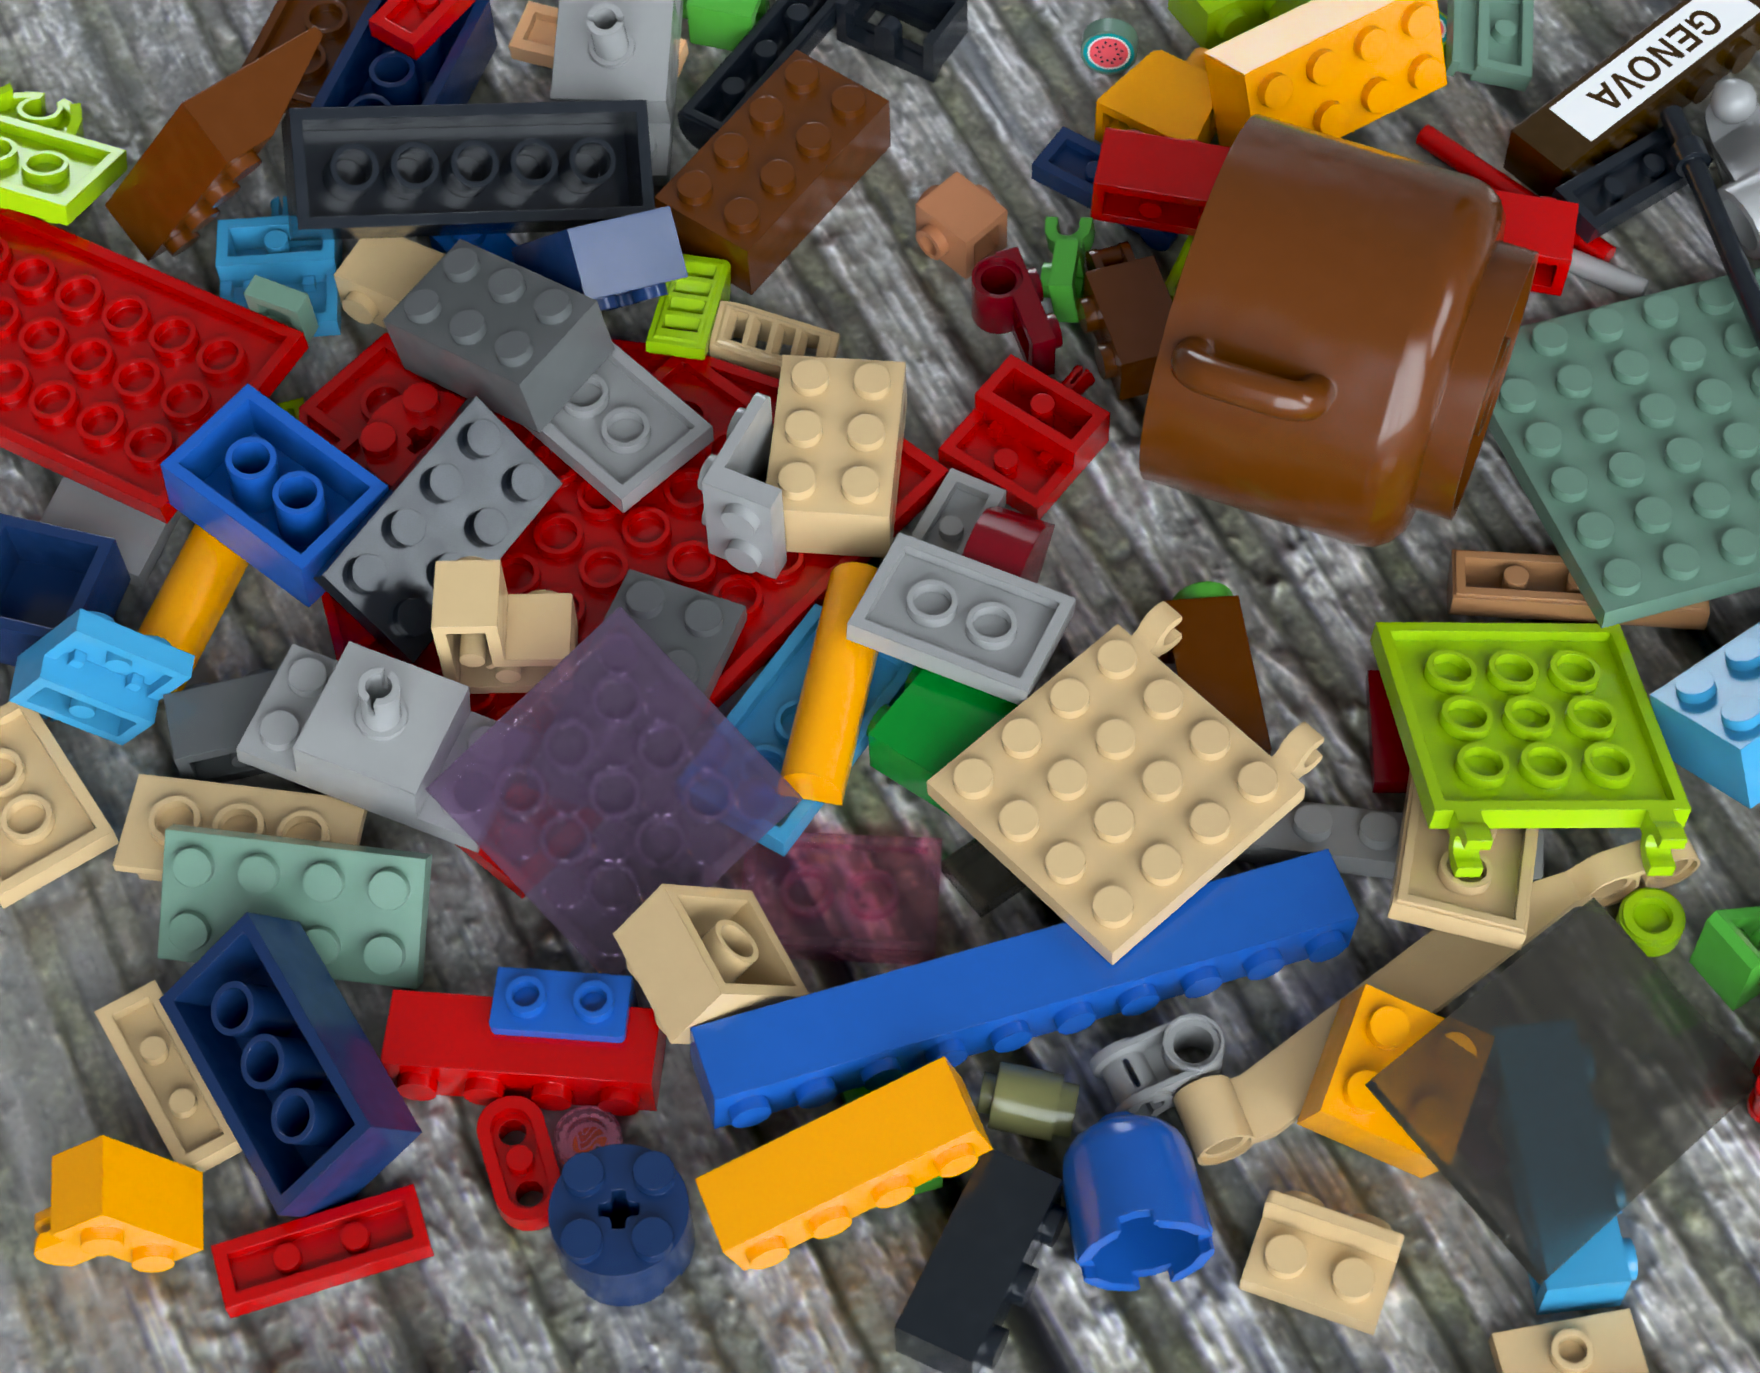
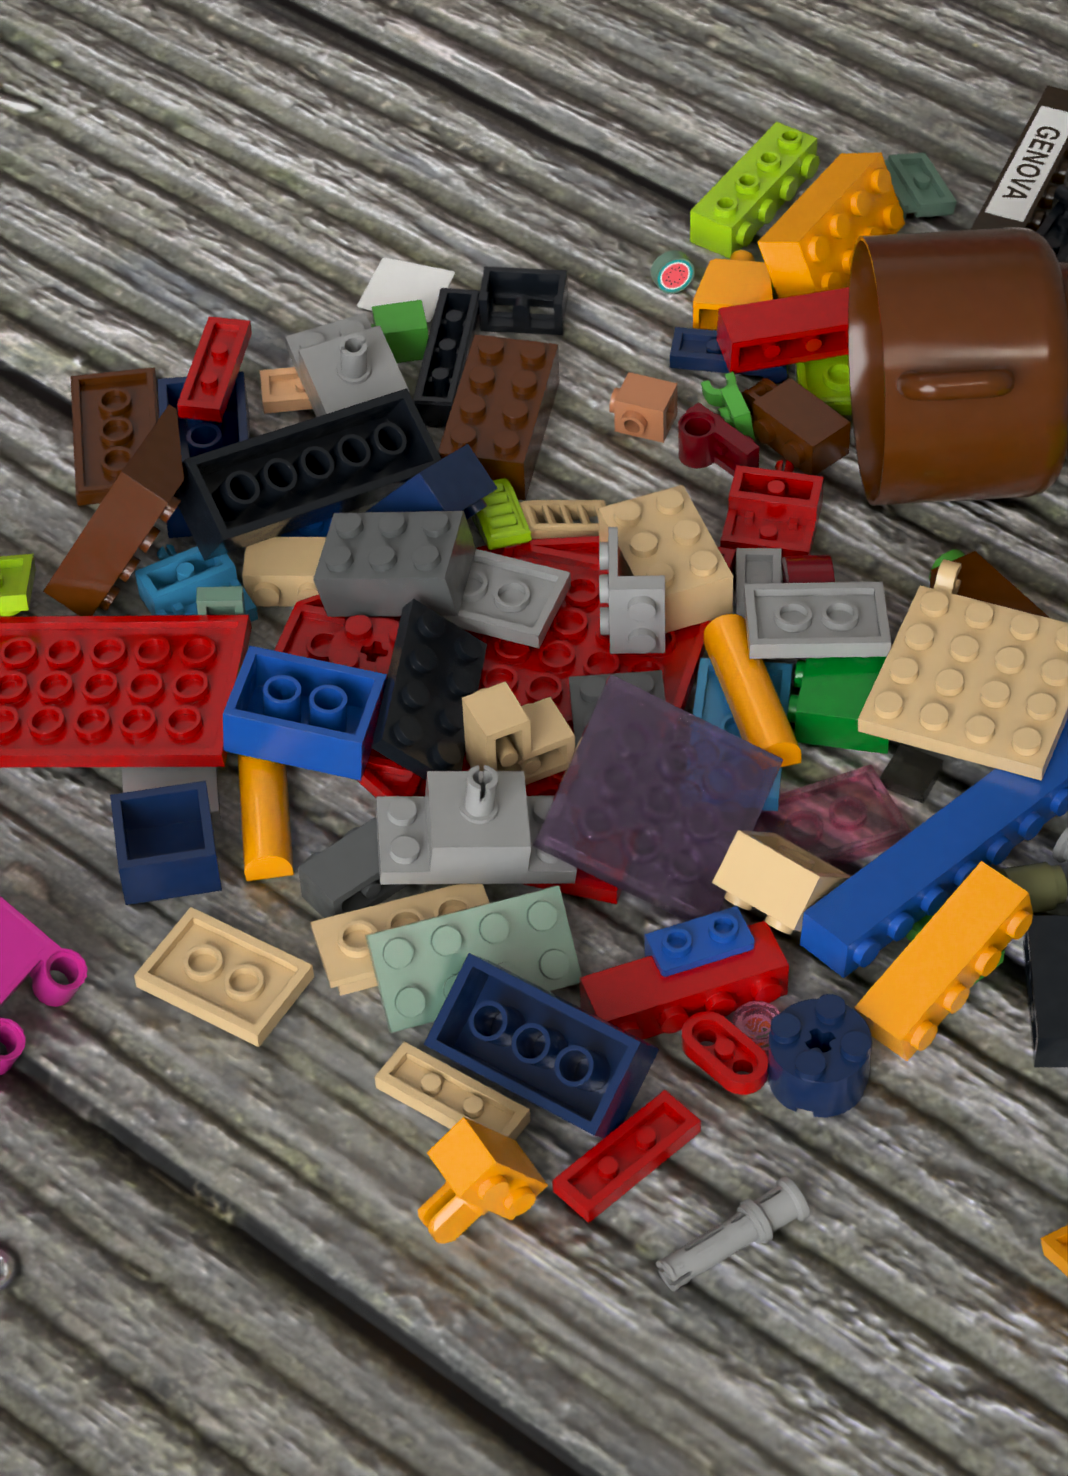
camera: 25 degrees left, 10 degrees down
dark azure plate [9,608,195,746] -> none

